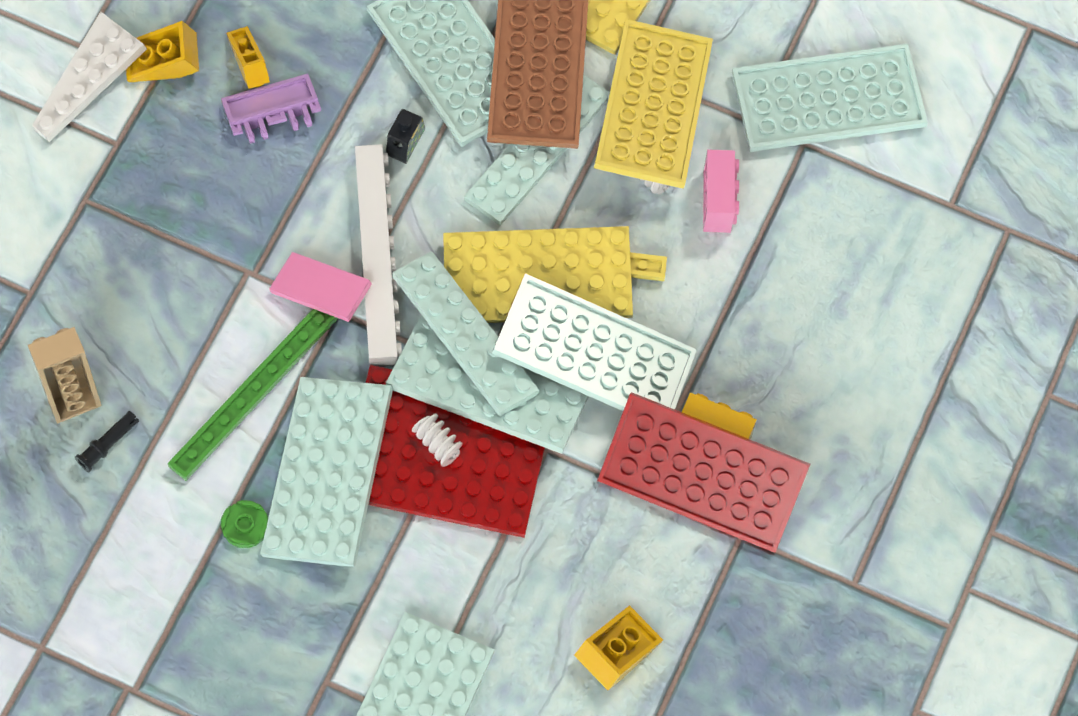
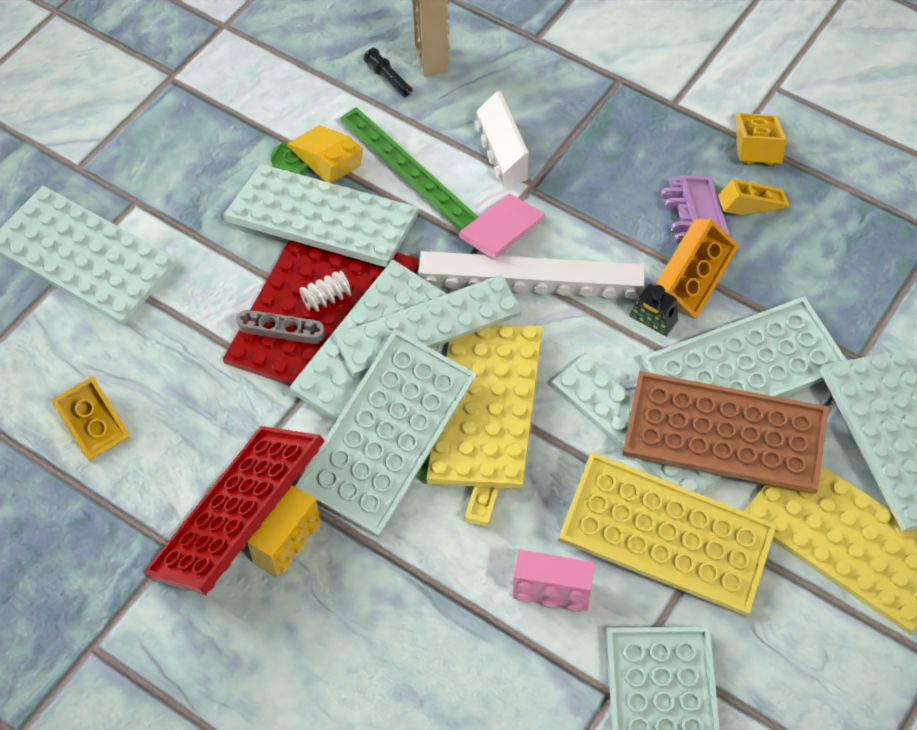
camera: 105 degrees right, 10 degrees down
white wing [32,12,147,142] -> none
none -> light grey beam [236,310,325,344]
none -> yellow slope [287,125,363,183]
none -> white slope [474,91,529,187]
none -> light orange slope [655,219,739,319]

